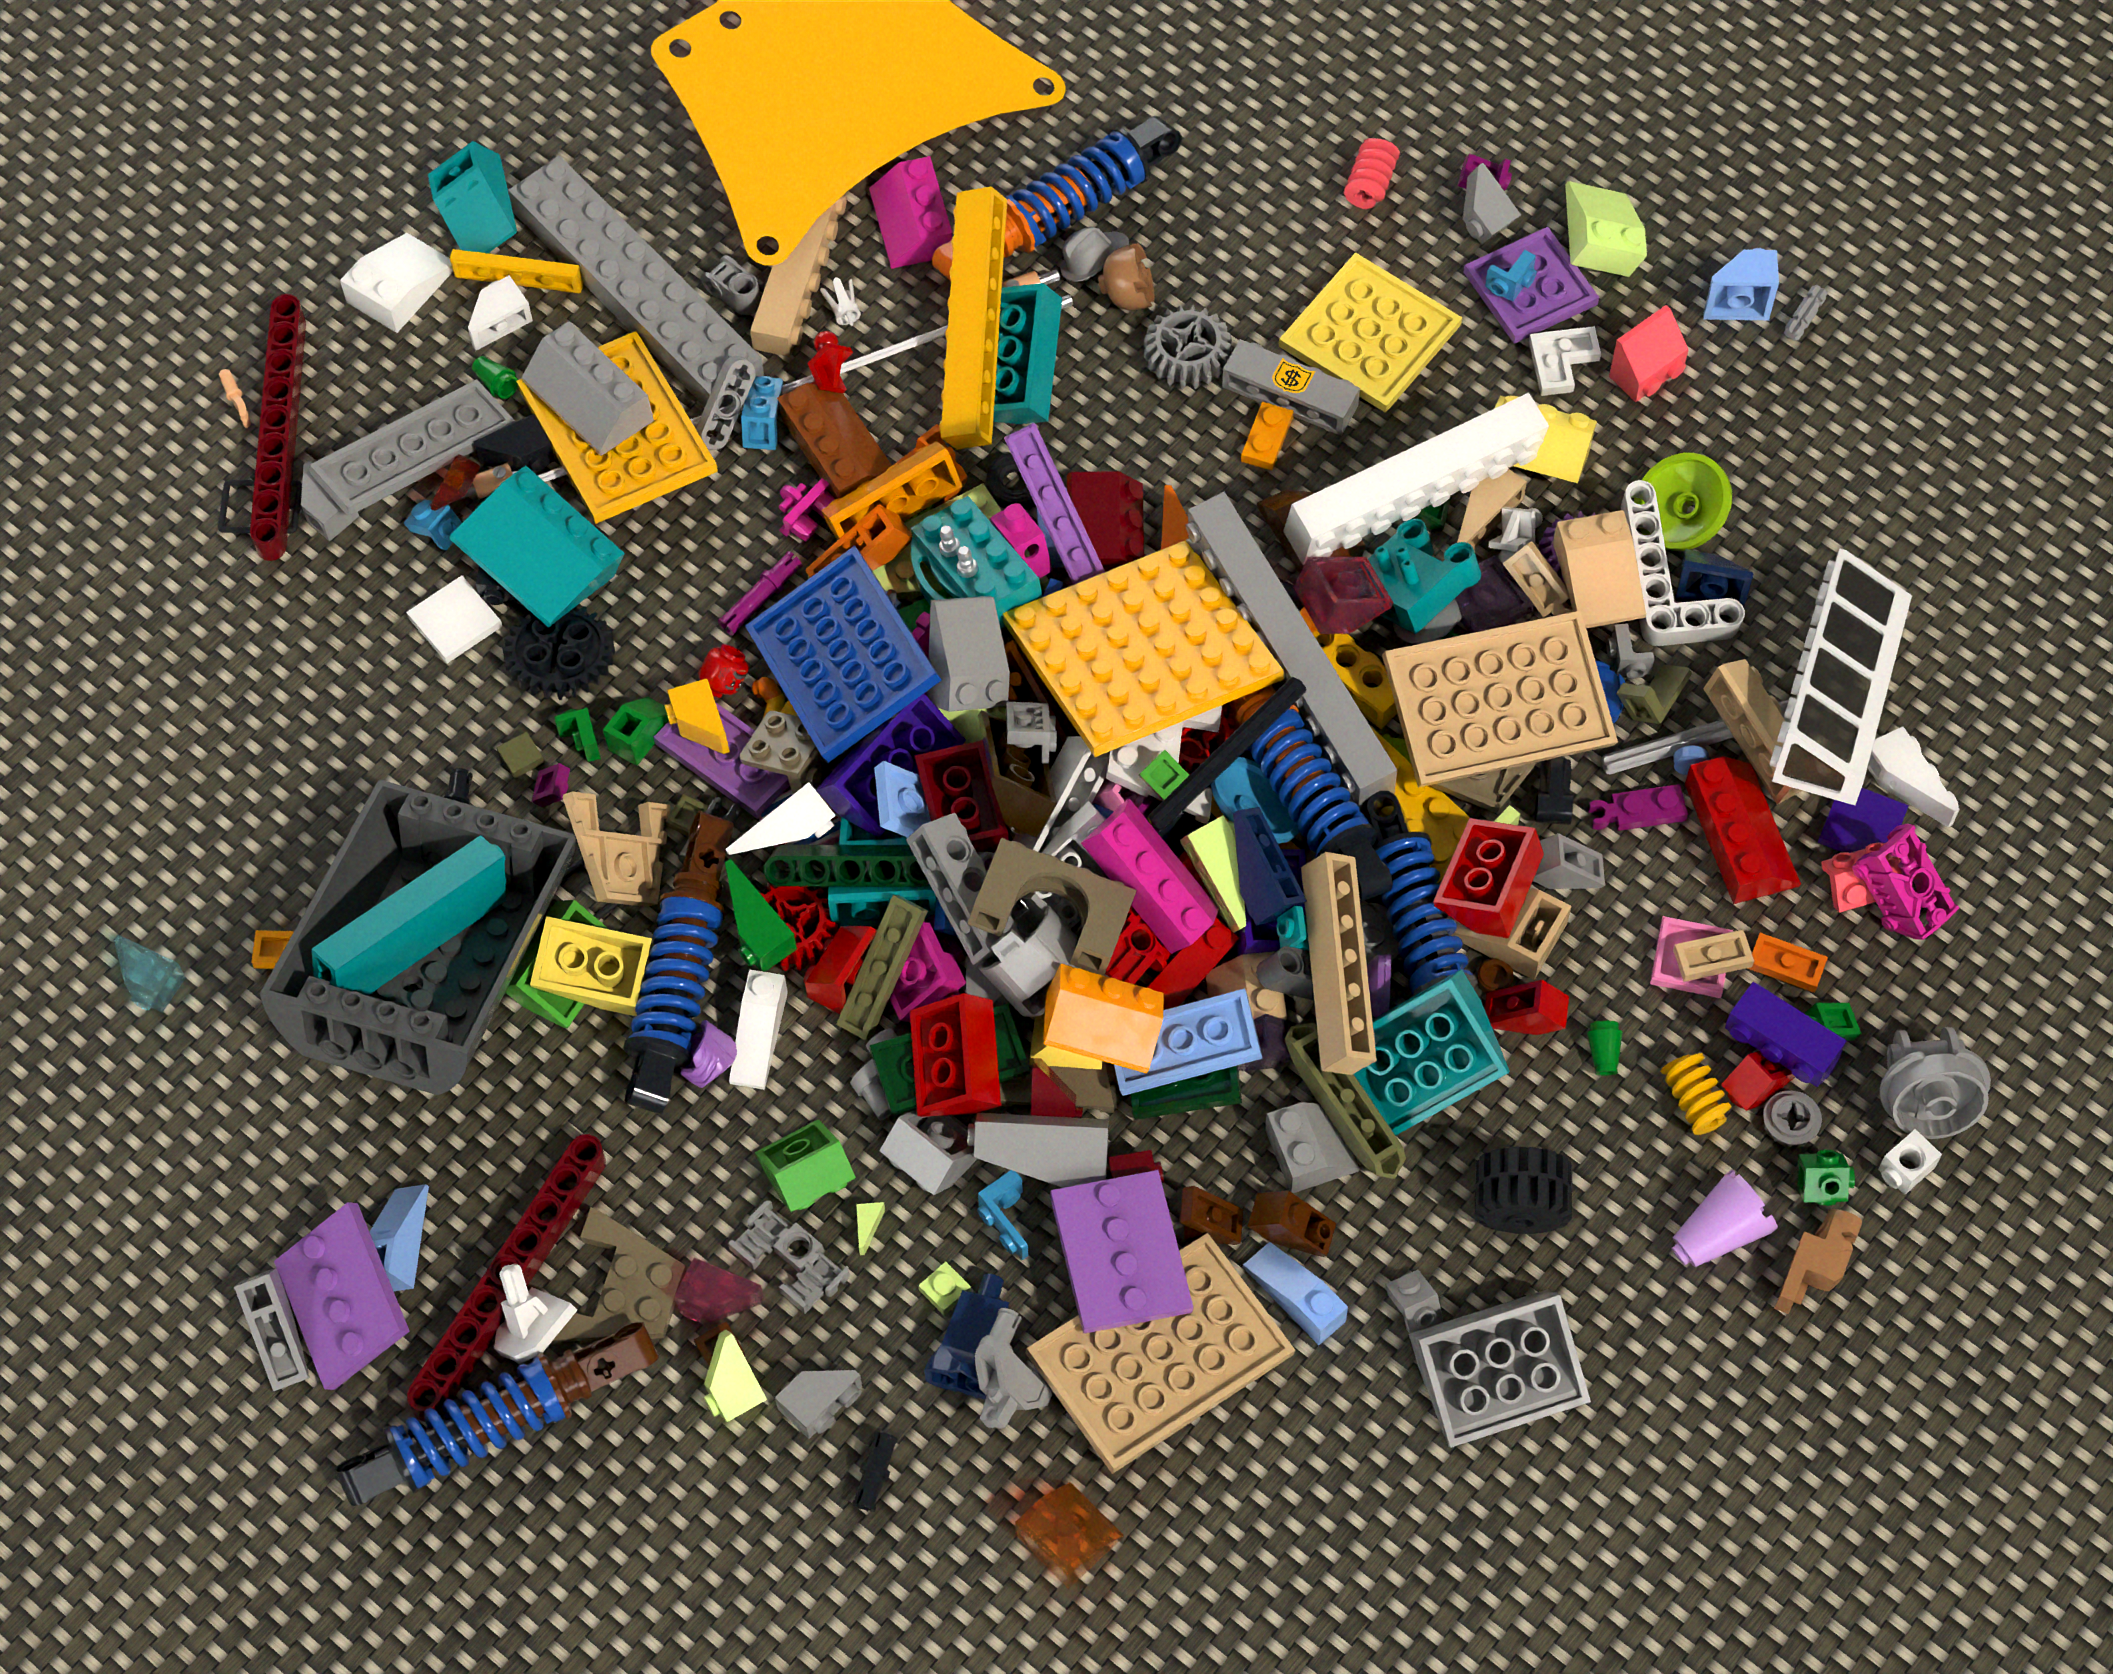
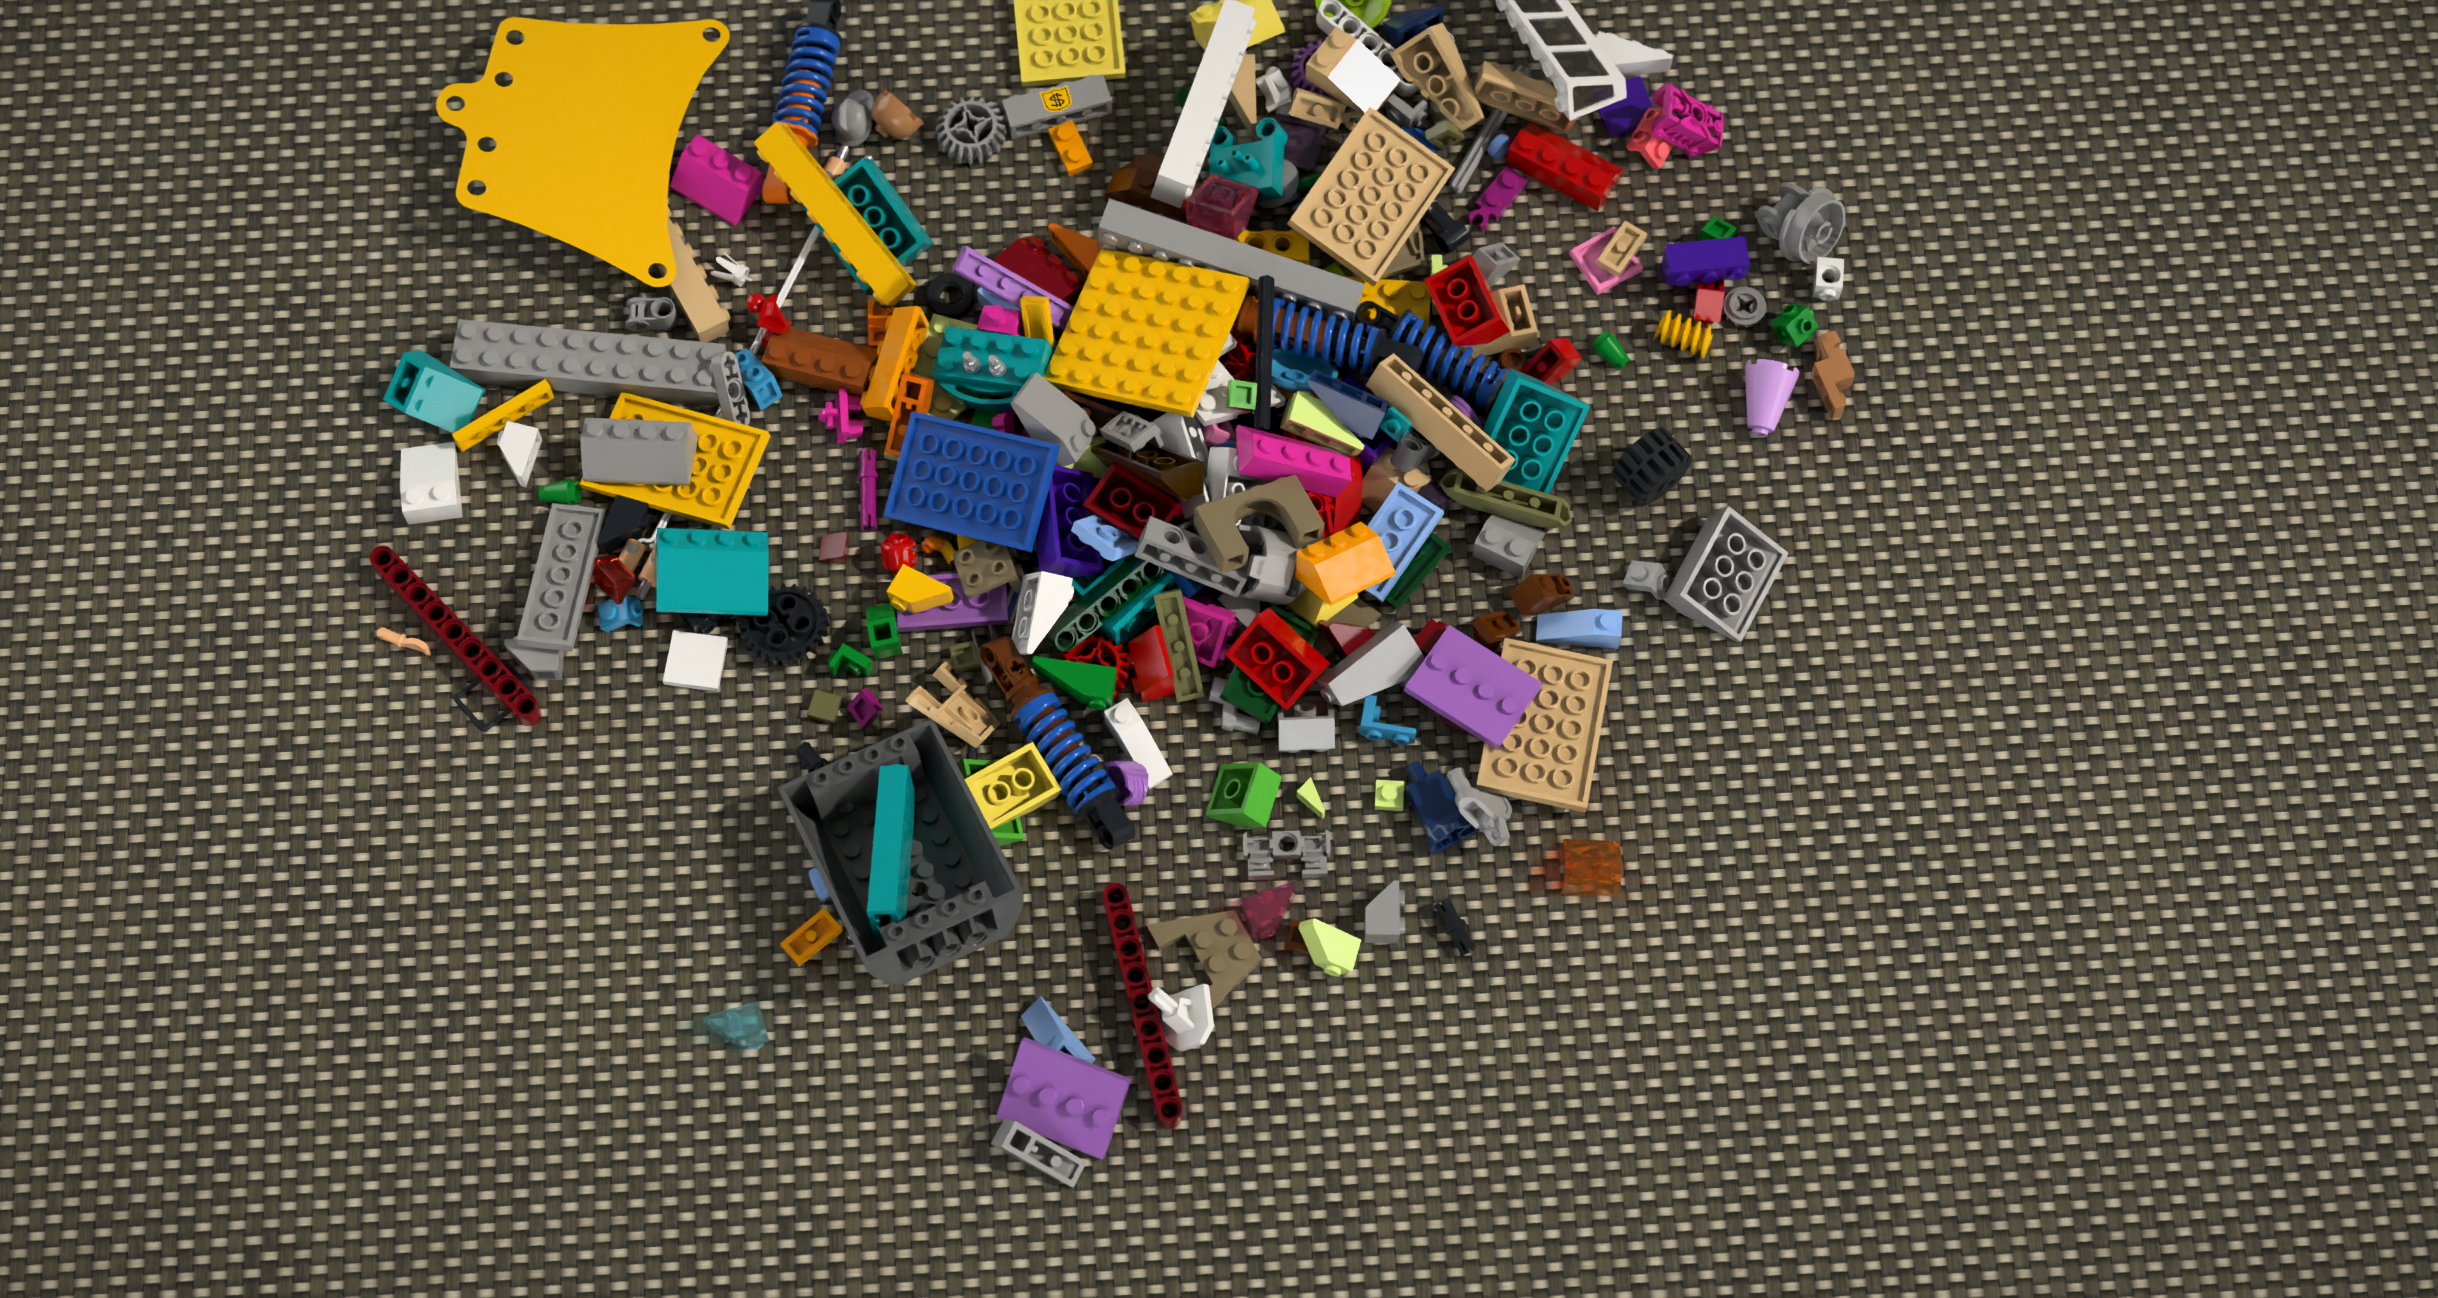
camera: 45 degrees left, 5 degrees up
piece [334,1322,659,1506] -> none
orange plate [1748,932,1828,993] -> none
none -> slope [819,532,850,564]
none -> yellow tile [1020,296,1055,349]
none -> tan wedge [1390,23,1484,131]

